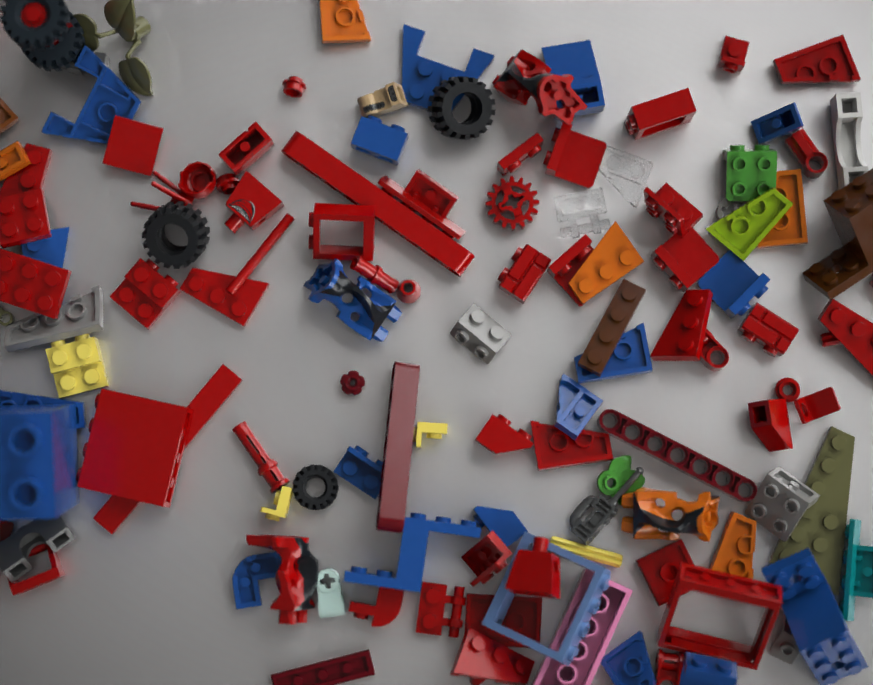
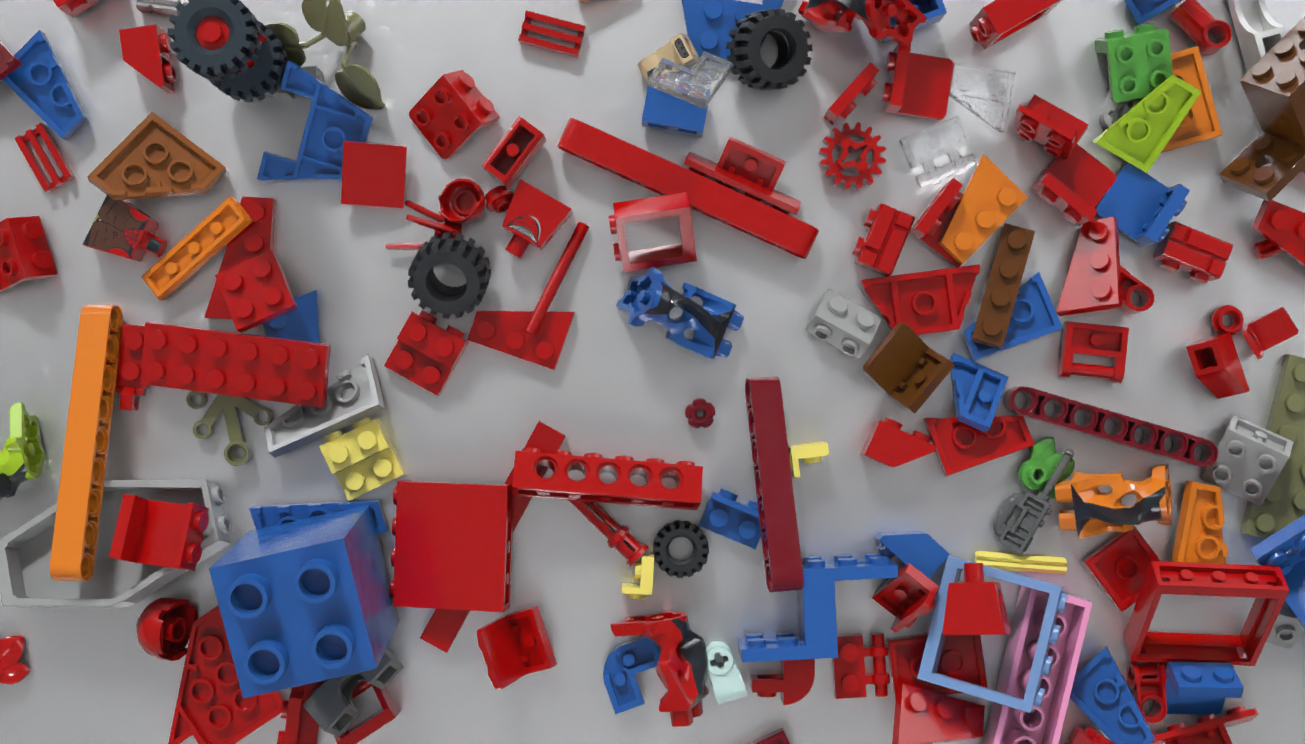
camera: 15 degrees left, 5 degrees up
red plate [282,76,306,98] -> none
red pin [350,255,399,294] -> none
red cone [396,279,421,304] -> none
none -> red bracket [409,69,500,159]
none -> red bracket [477,605,557,690]
none -> red brick [512,448,703,510]
none -> red tile [518,10,586,58]
none -> clear plate [648,51,732,109]
none -> red wing [860,264,980,335]
none -> reddish brown bracket [863,322,954,414]
none -> red plate [1058,321,1129,383]

